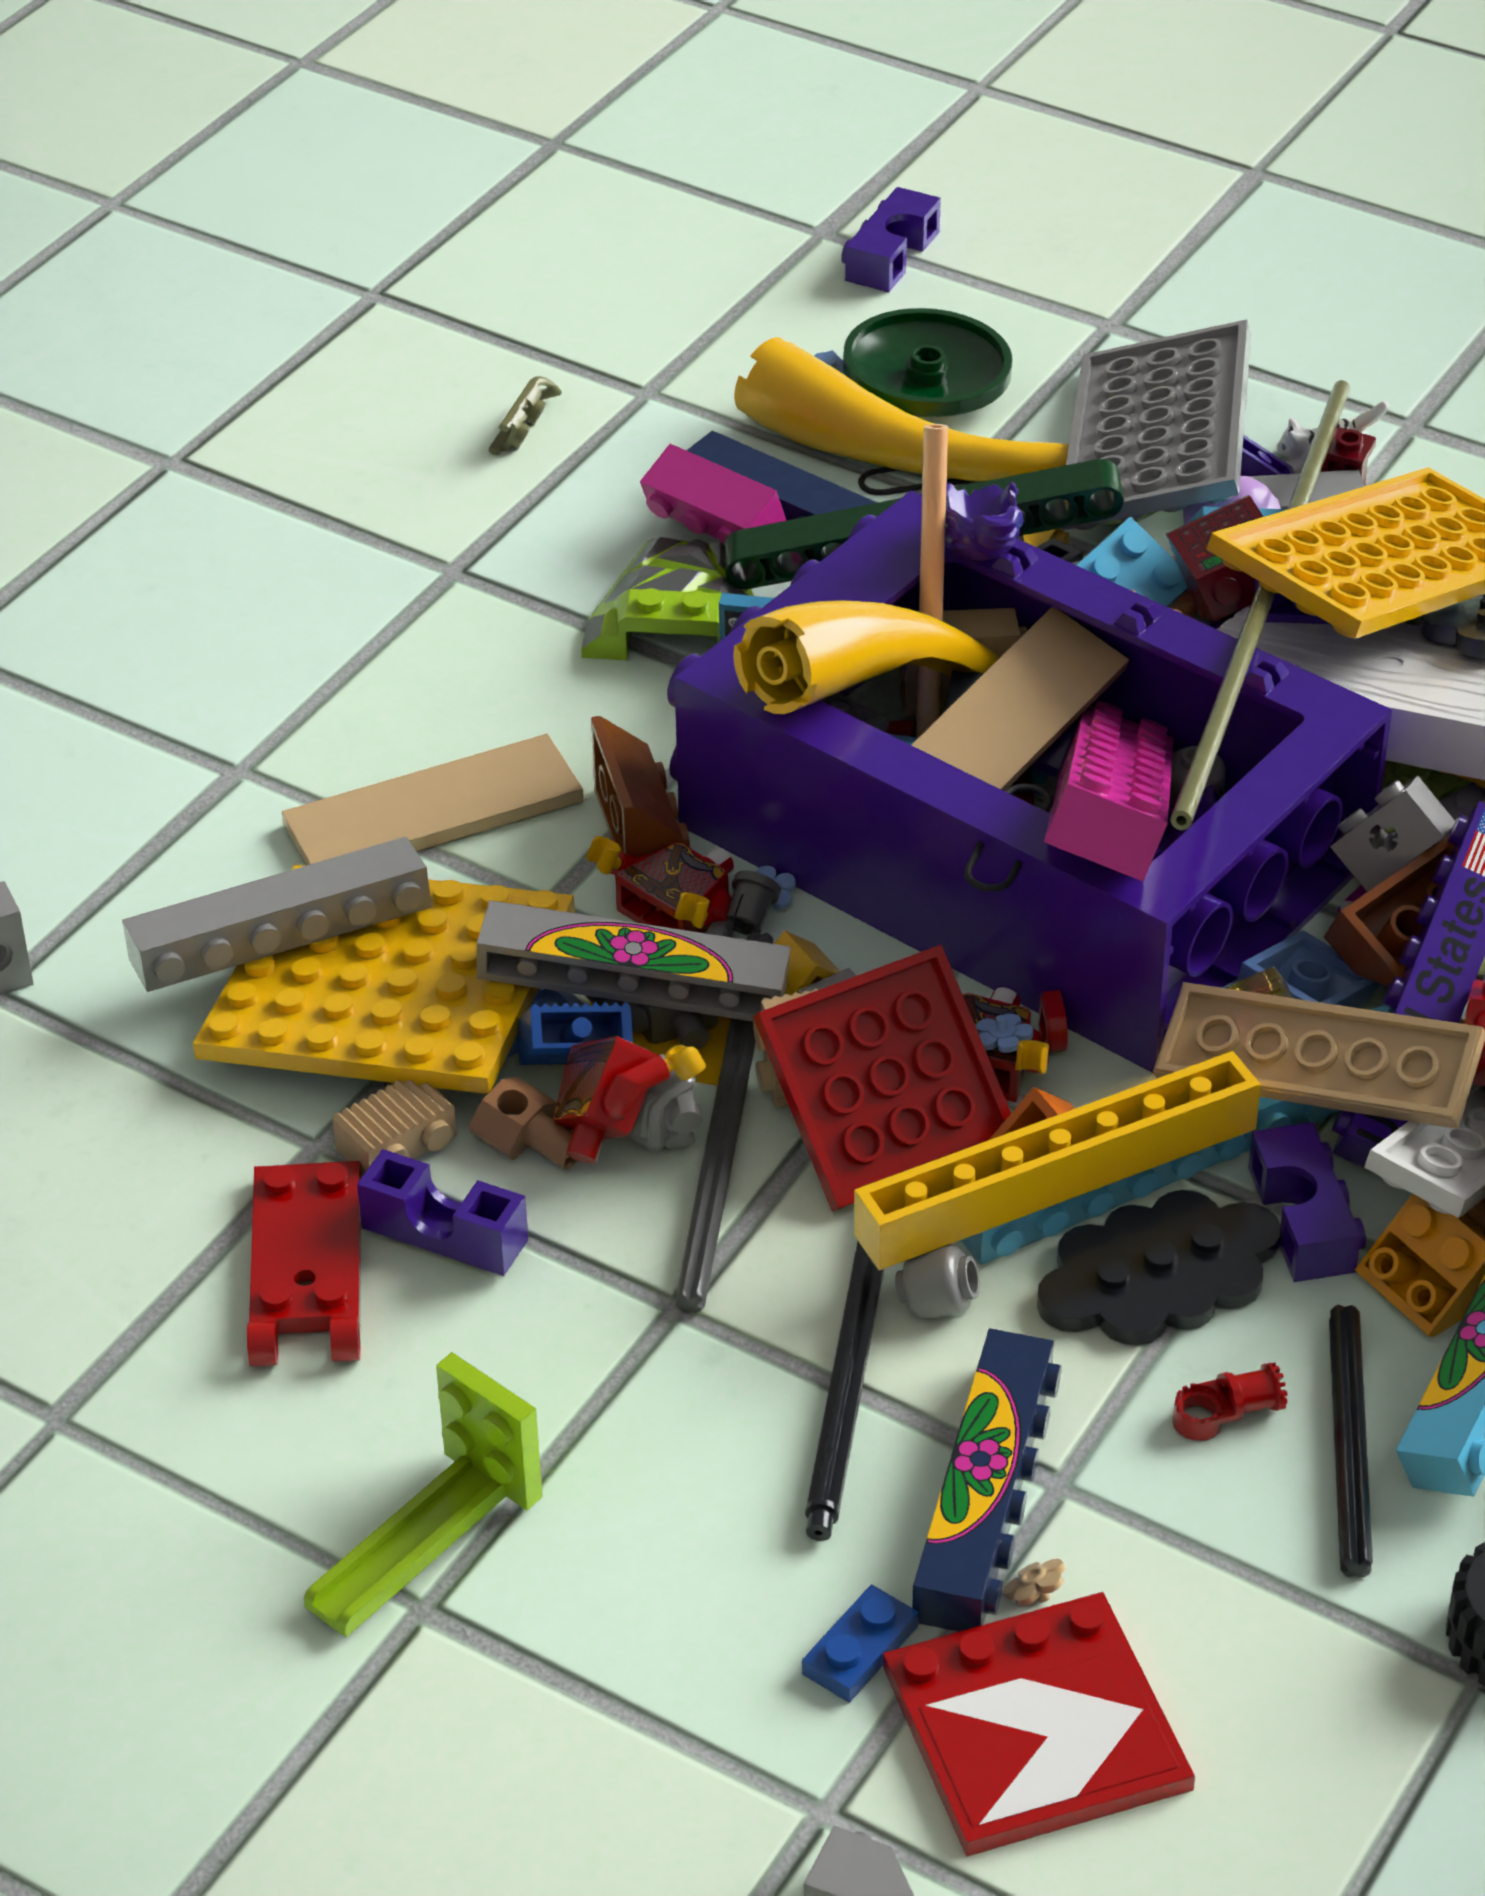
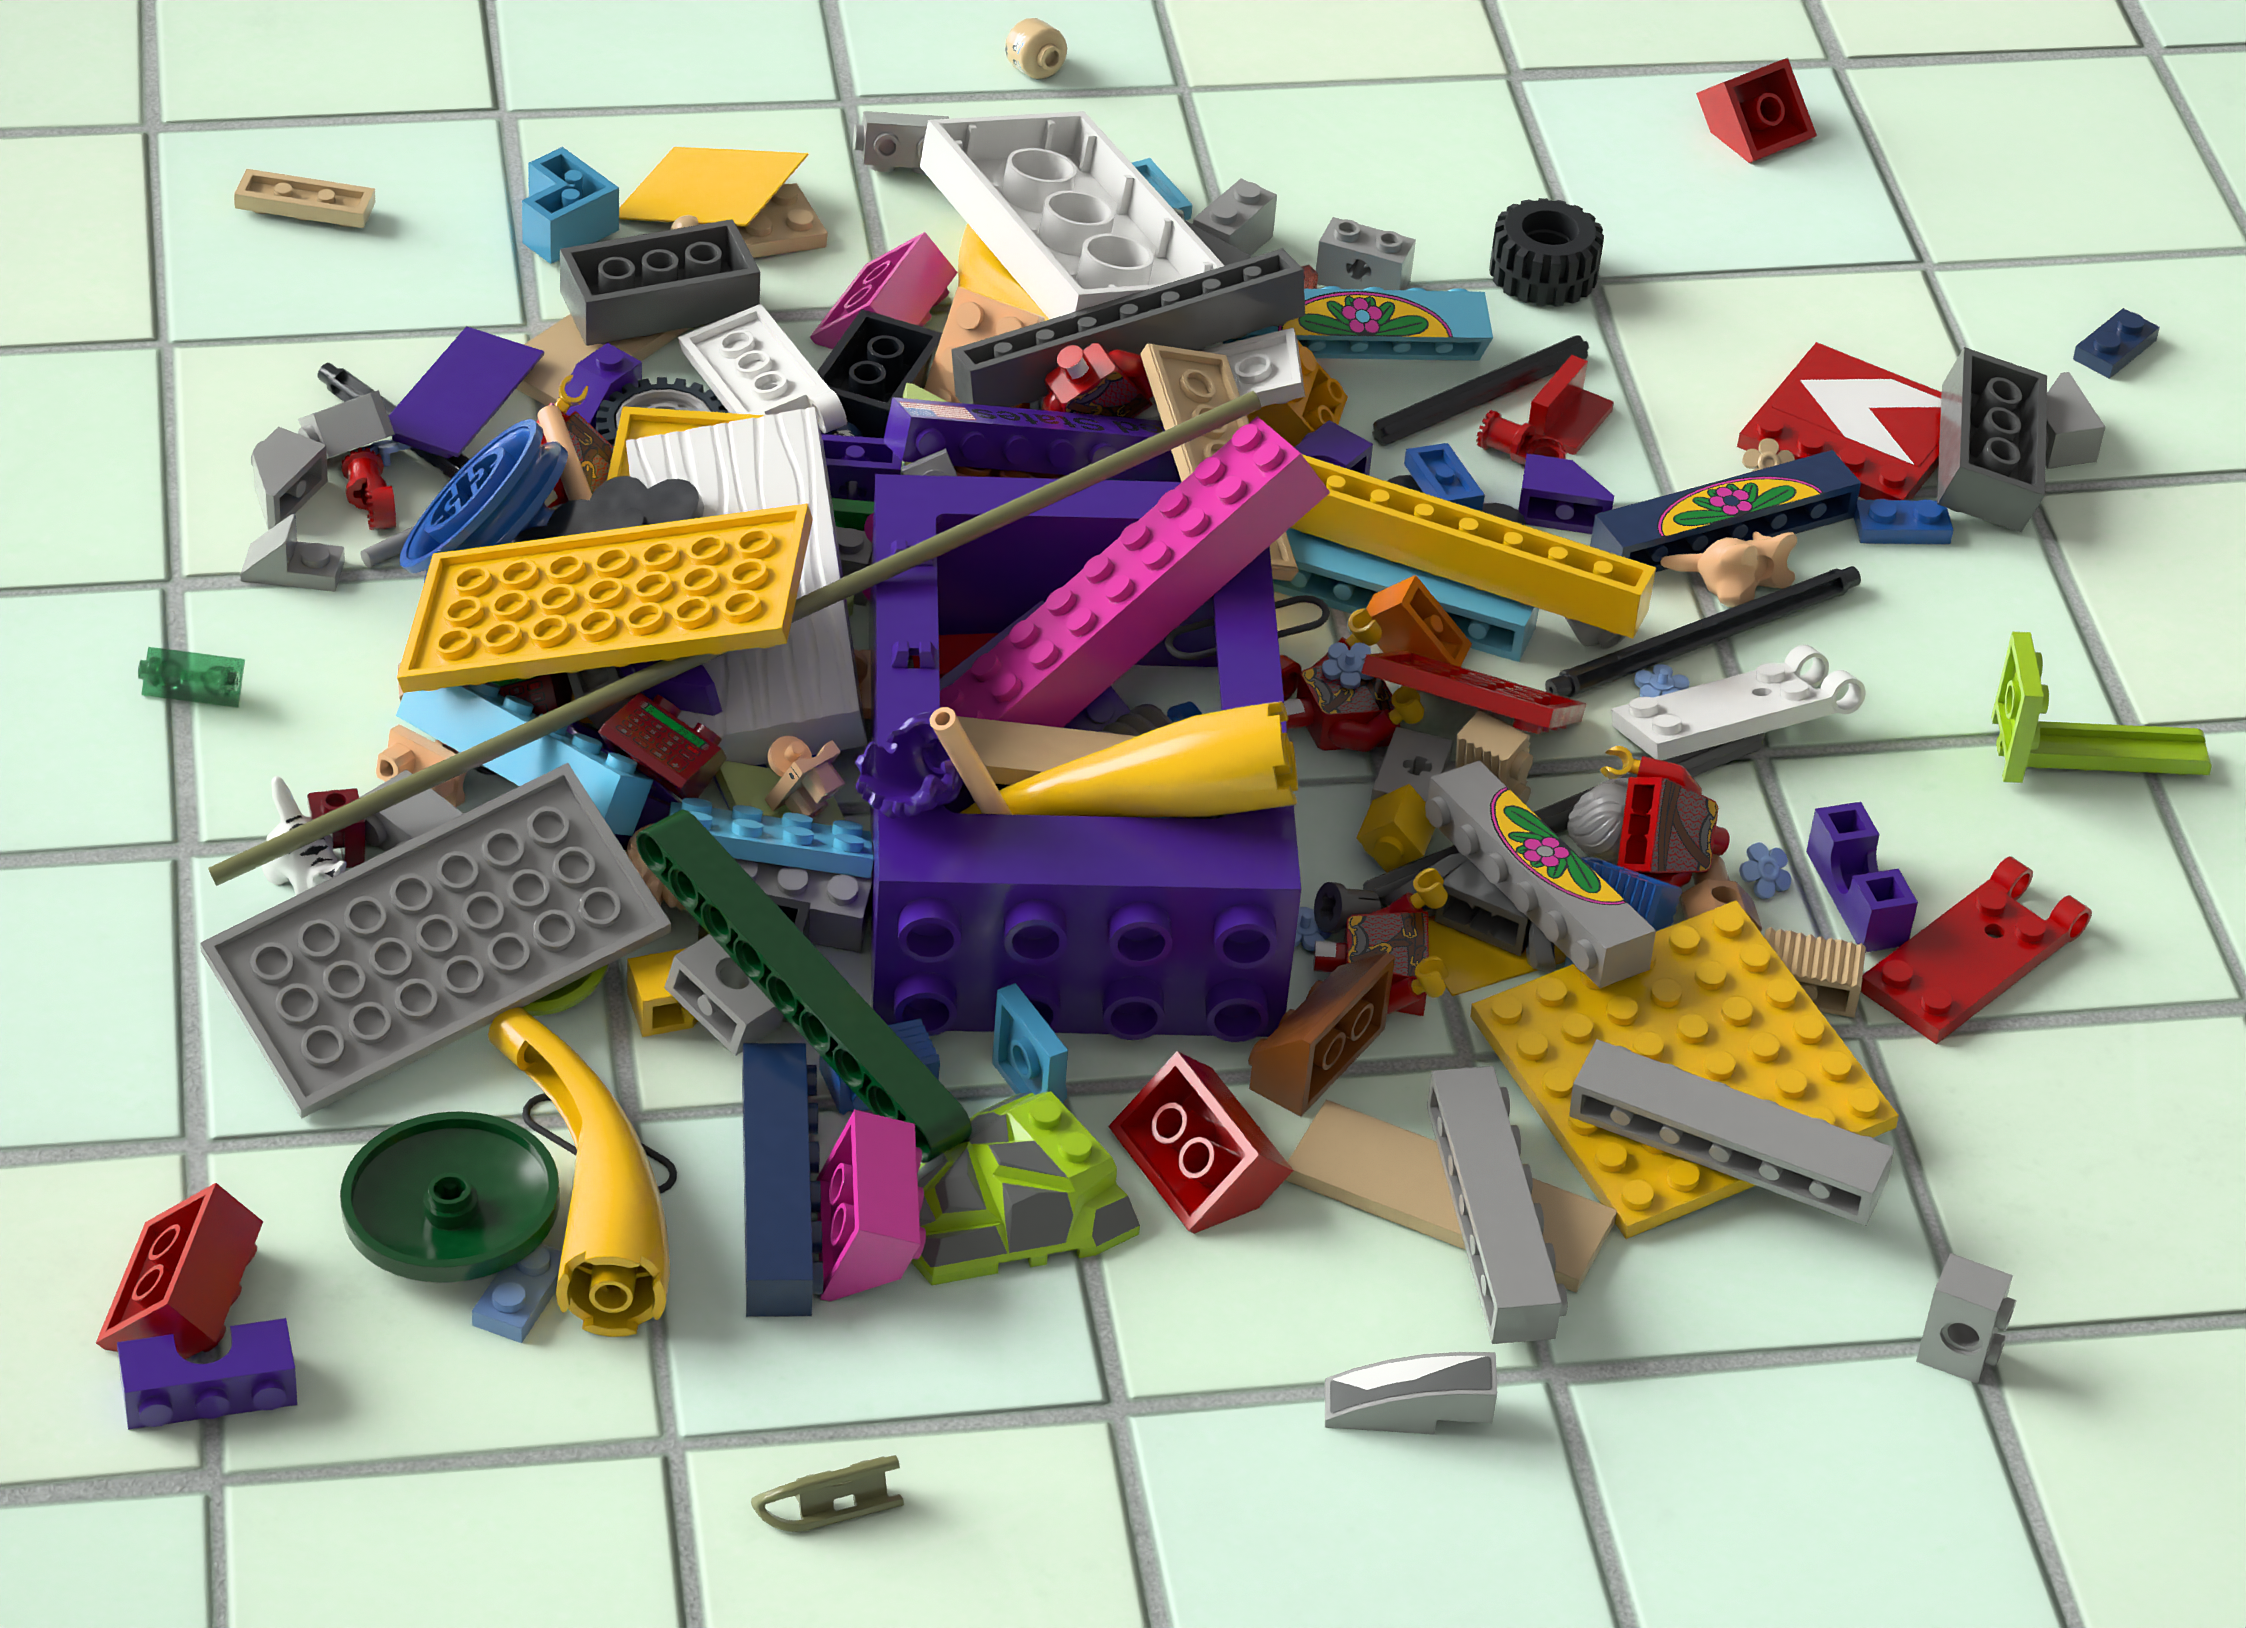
camera: 135 degrees left, 0 degrees up
none -> red slope [96,1183,263,1360]
none -> red slope [1108,1051,1294,1234]
none -> slope [1324,1352,1497,1434]
none -> blue plate [1404,443,1485,511]
none -> light grey brick [1427,1066,1568,1344]
none -> dark purple slope [1518,454,1614,534]
none -> red panel [1528,355,1614,455]
none -> white hinge [1611,645,1866,760]
none -> light blue plant [1634,664,1690,698]
none -> light nougat animal [1660,532,1797,608]
none -> light blue plant [1739,842,1791,899]
none -> dark grey brick [1937,347,2047,533]

